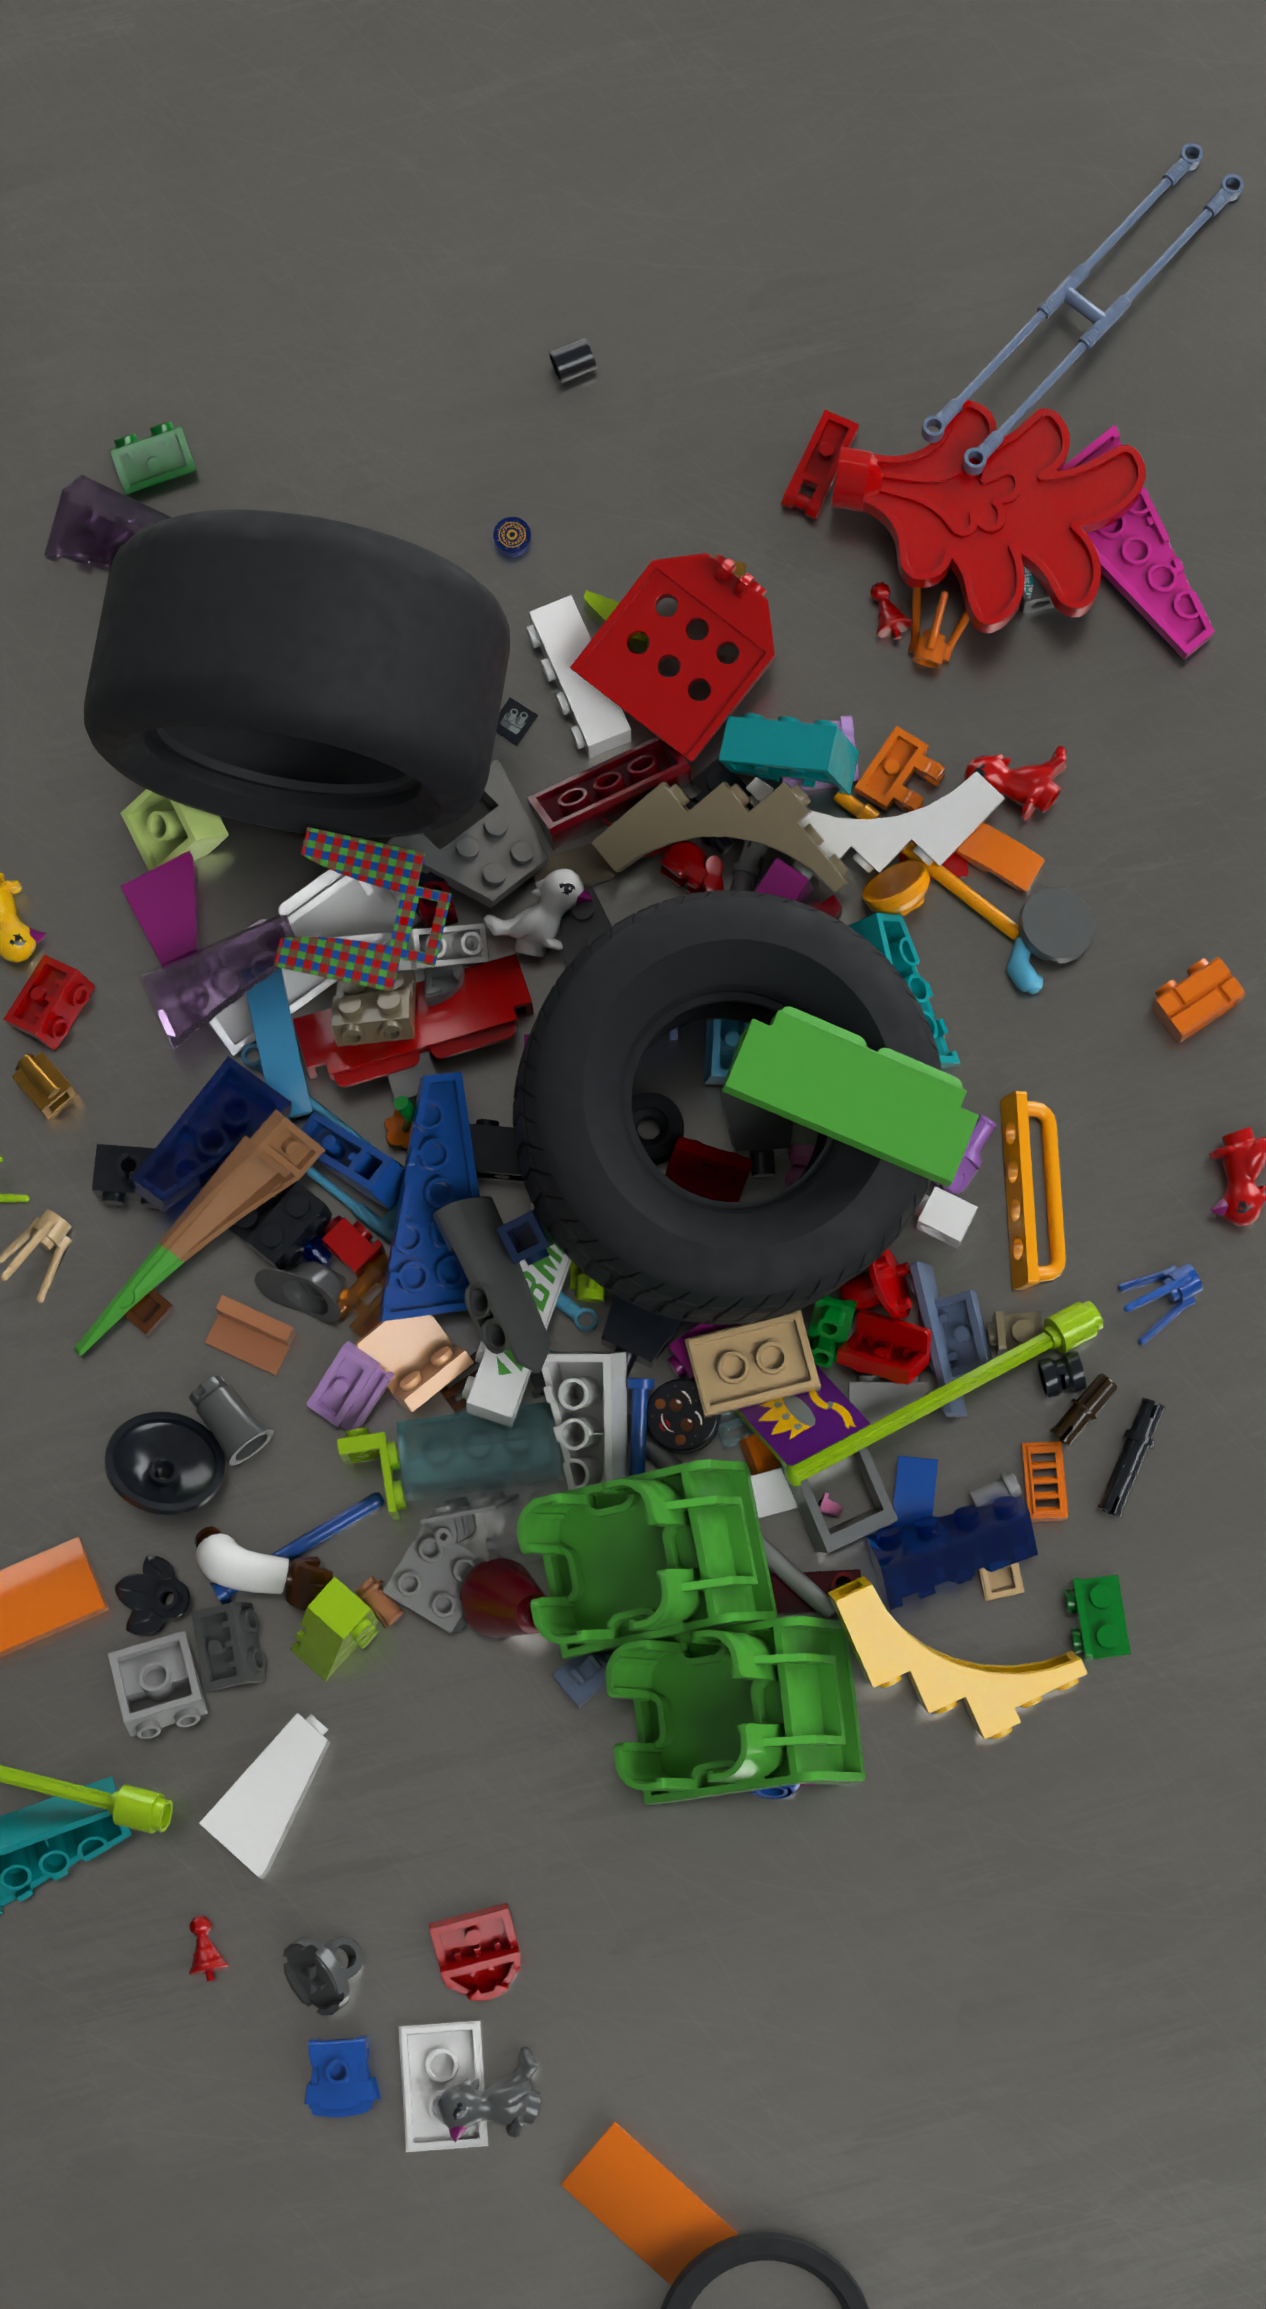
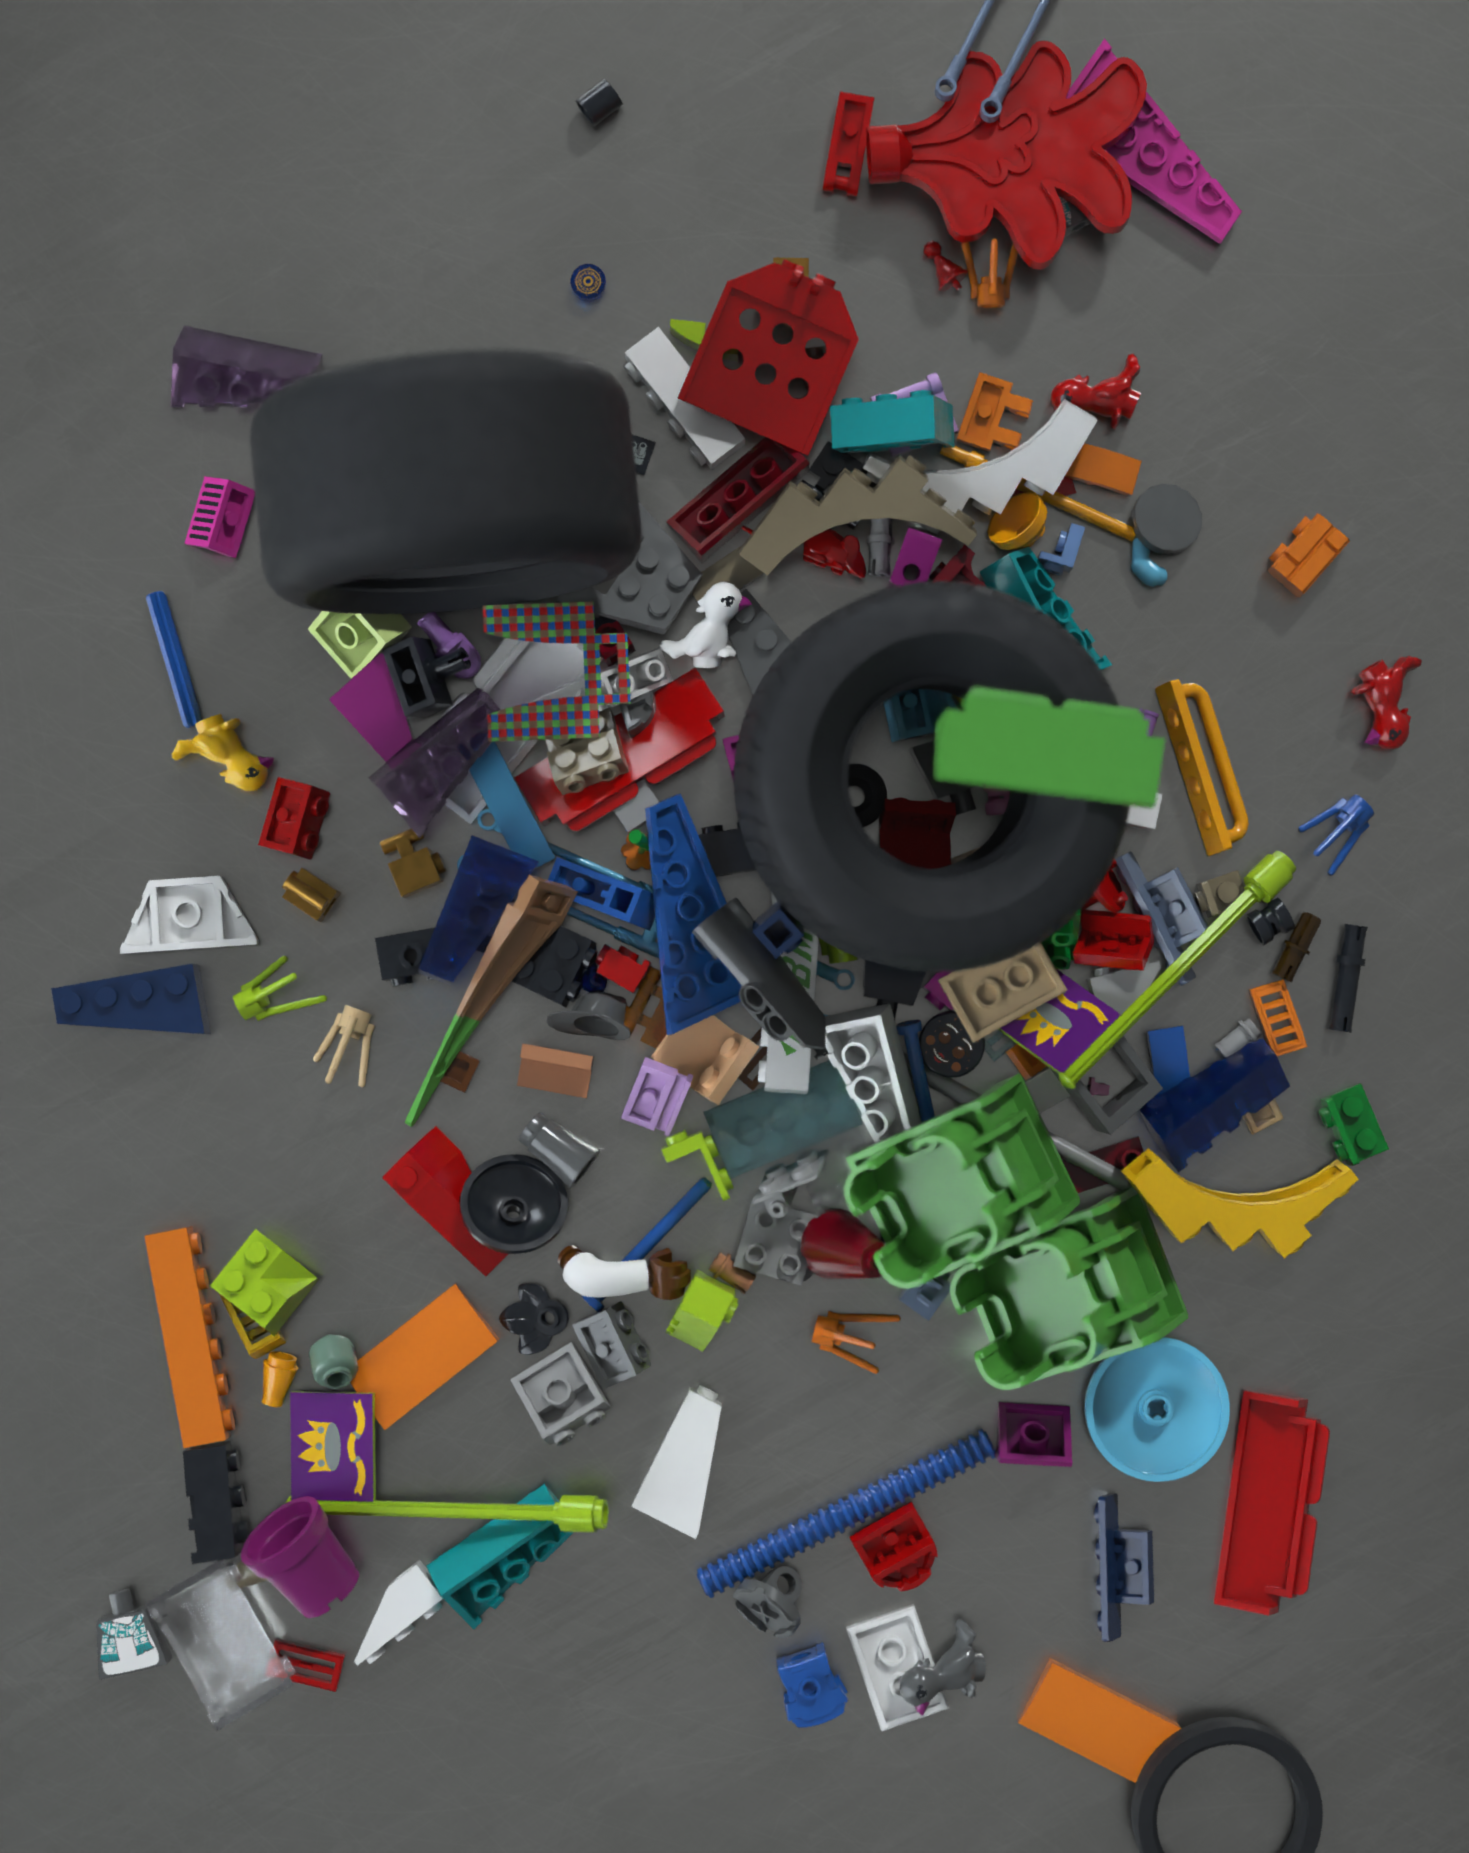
camera: 15 degrees left, 10 degrees up
green bracket [109,421,196,495] -> none
red piece [189,1915,228,1982] -> none
none -> dark pink panel [184,476,255,558]
none -> pearl gold brick [380,825,446,898]
none -> black brick [382,636,471,718]
none -> red wedge [382,1126,508,1277]
none -> medium lavender arm [416,612,481,679]
none -> blue piece [697,1428,996,1598]
none -> orange plant [812,1311,901,1374]
none -> magenta slope [996,1402,1072,1467]
none -> medium blue bracket [1037,523,1085,575]
none -> medium azure dish [1085,1337,1230,1482]
none -> dark blue bracket [1094,1493,1154,1642]
none -> red slope [1214,1390,1330,1615]

